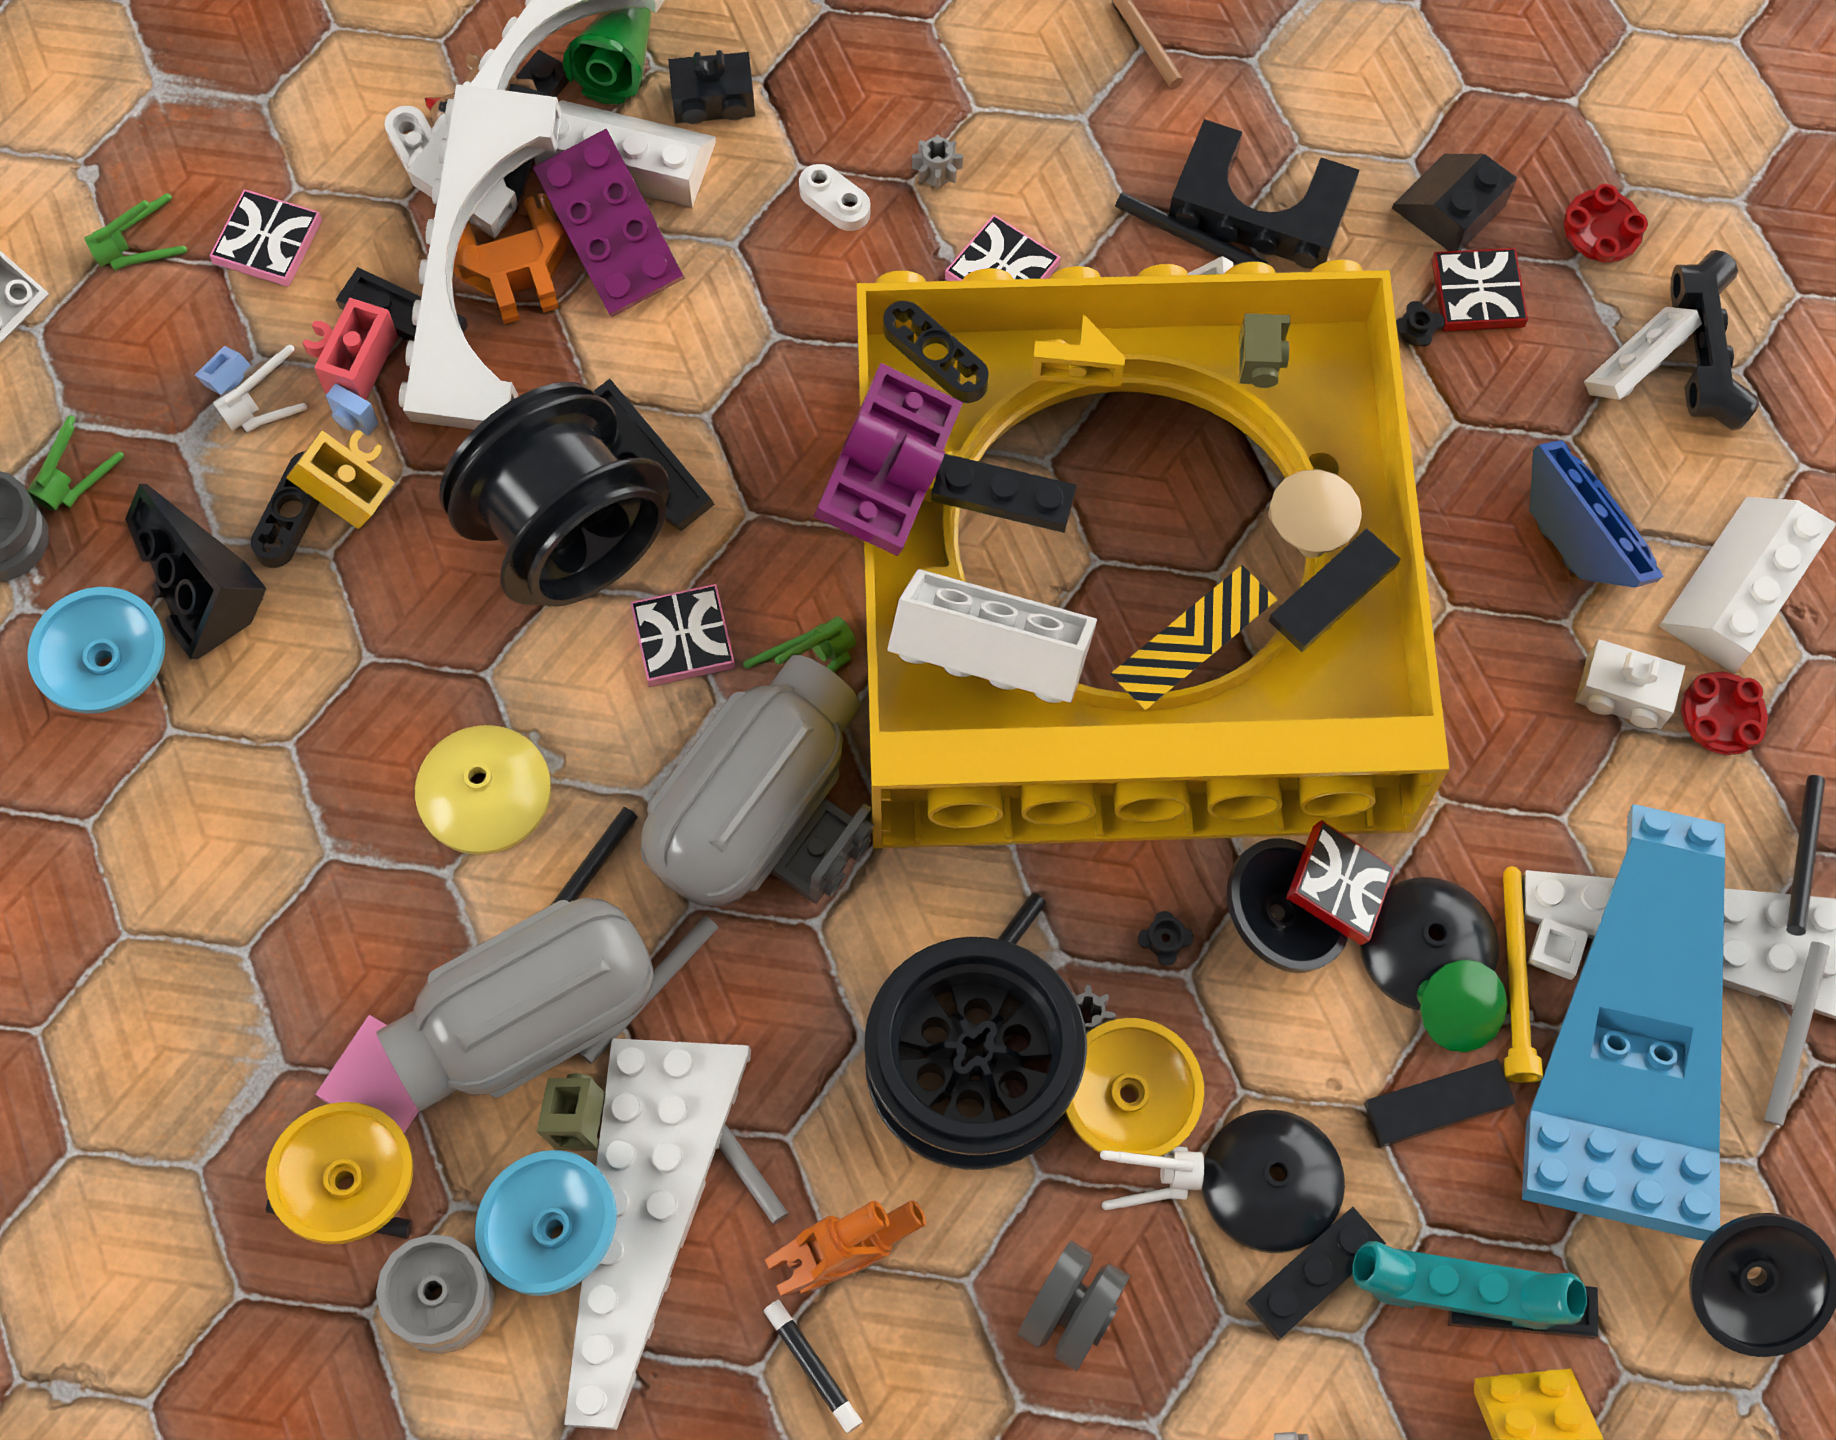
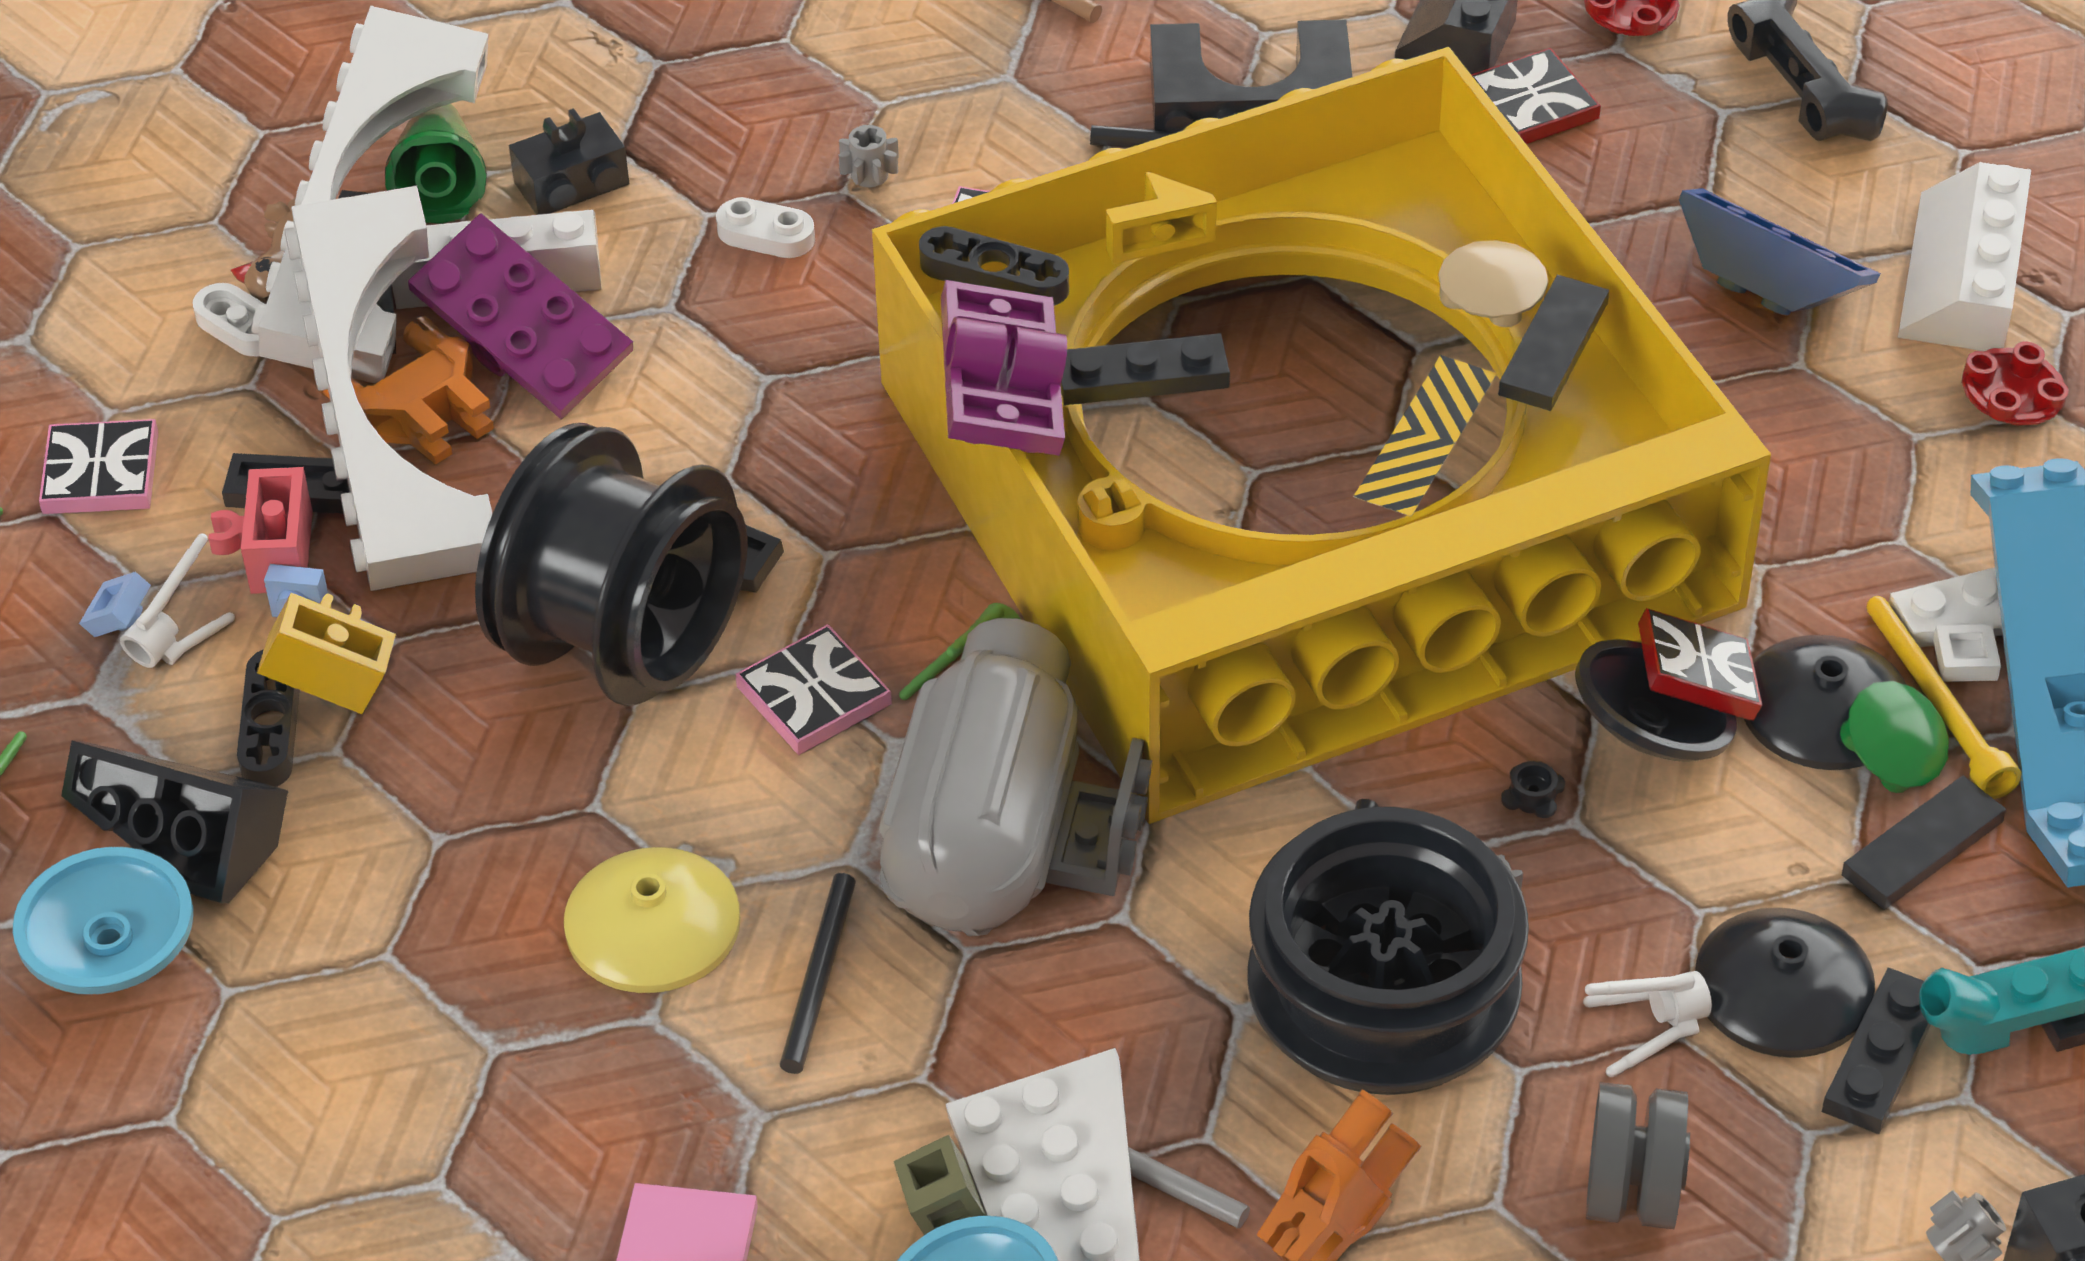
camera: 20 degrees left, 20 degrees down
light grey piece [376,898,654,1112] -> none
light grey bar [579,916,718,1064] -> none
white slope [887,569,1097,703] -> none
yellow dish [1065,1018,1204,1157] -> none
olive brick [1239,313,1290,388] -> none
white brick [1575,639,1685,729] -> none
white plate [1584,307,1702,400] -> none

